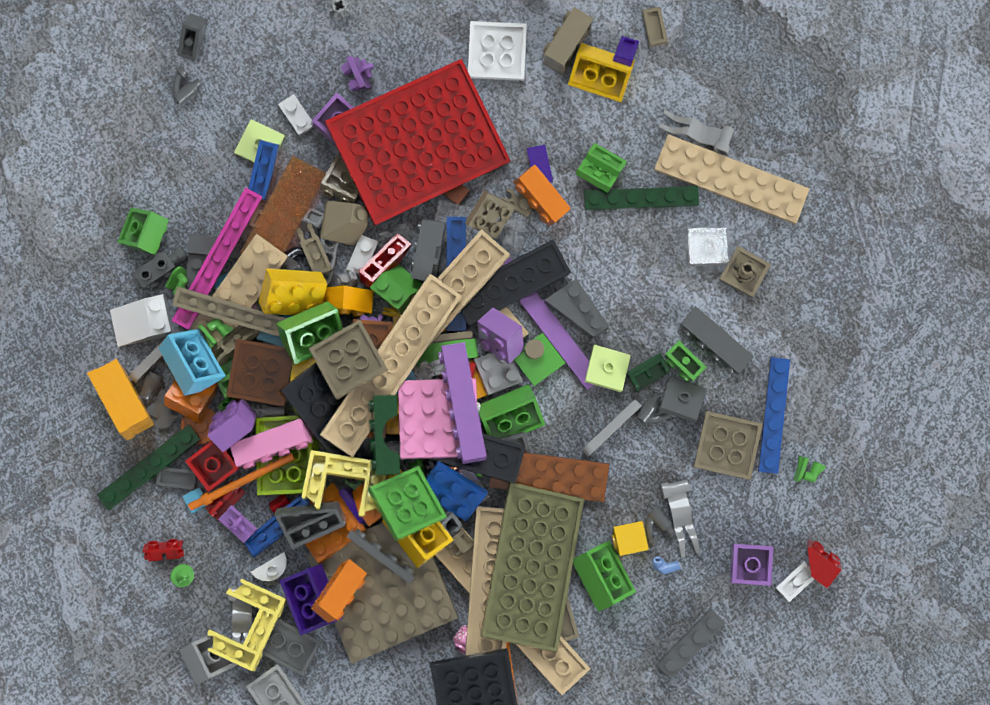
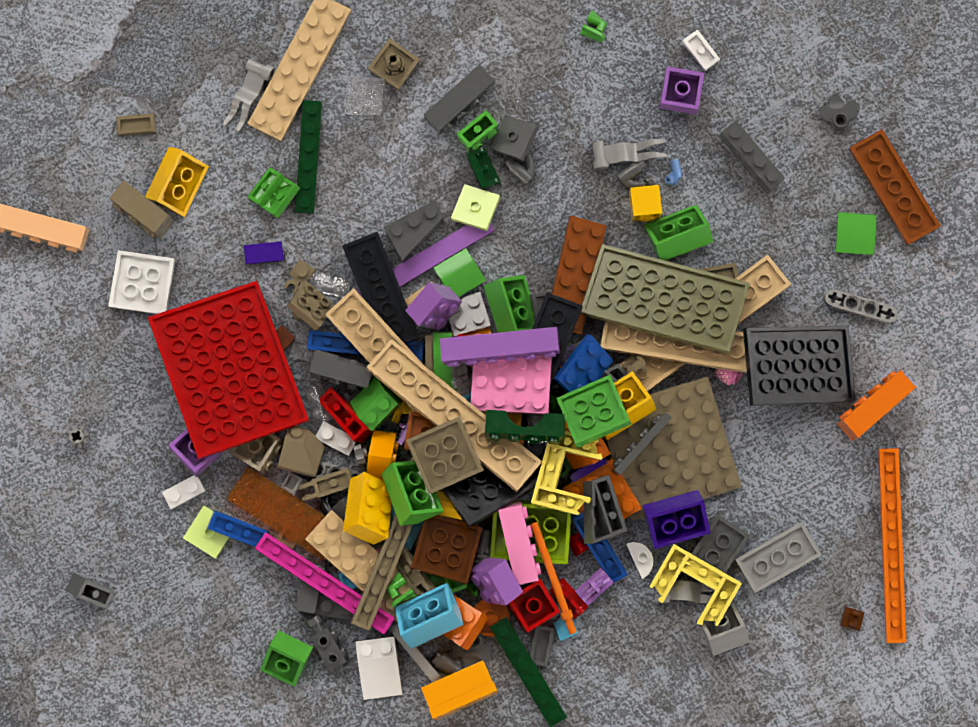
camera: 85 degrees left, 0 degrees up
red hinge [142,539,184,562] -> none
bright green piece [165,266,188,295] -> none
bright green hat [170,564,194,587] -> none
dark grey plant [172,66,202,106] -> none
orange brick [311,559,367,623] -> none
medium lavender hips [341,55,375,91] -> none
orange brick [513,165,571,226] -> none
dark tan tile [524,339,544,360] -> none
light grey beam [581,399,642,457] -> none
dark purple tile [613,36,639,67] -> none
dark tan plate [693,411,763,480] -> none
blue plate [758,357,790,474] -> none
red slope [807,539,842,588] -> none

